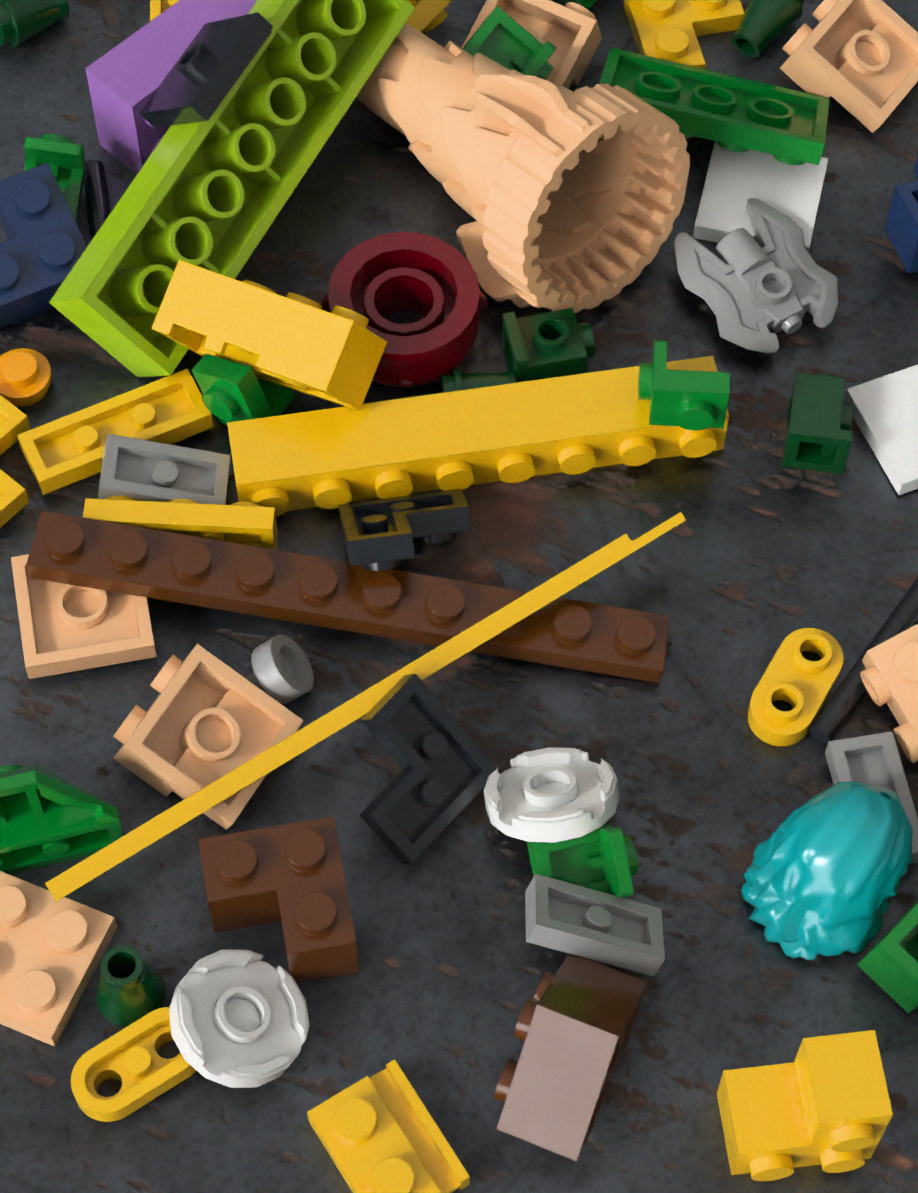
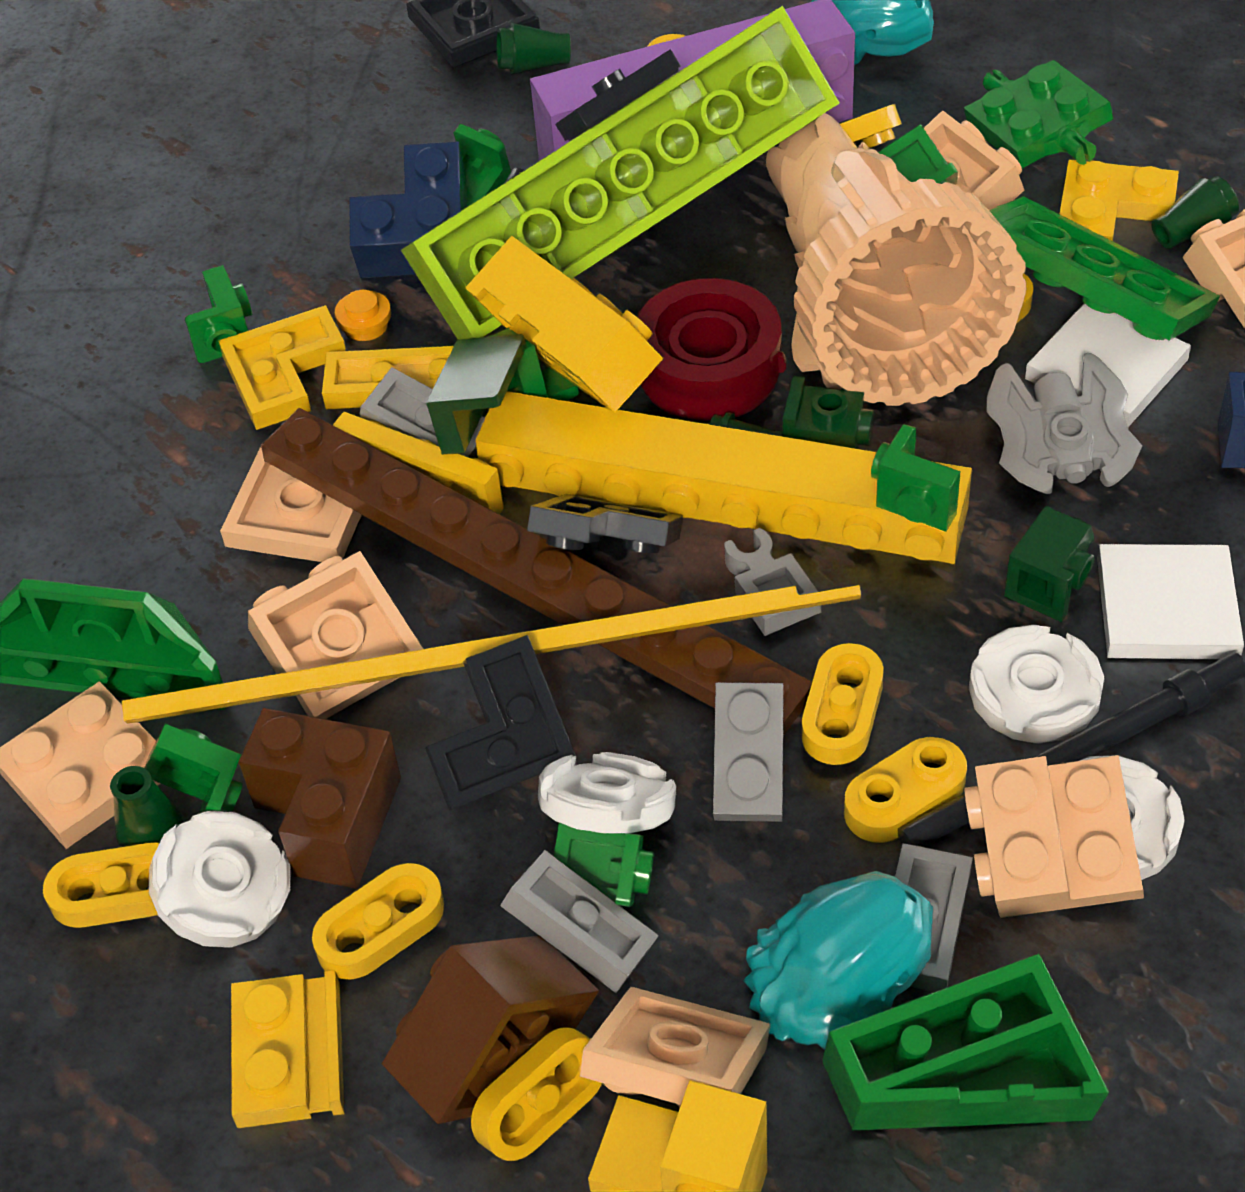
camera: 30 degrees right, 10 degrees down
light grey tile [245,634,314,704] -> none
none -> green bracket [144,724,243,814]
none -> yellow plate [312,863,444,979]
none -> dark green panel [426,334,526,455]
none -> yellow plate [471,1027,602,1161]
none -> light nougat plate [580,987,770,1108]
none -> light grey plate [713,683,783,822]
none -> light grey plate [724,528,821,636]
none -> yellow plate [802,643,883,765]
none -> white tile [969,625,1104,744]

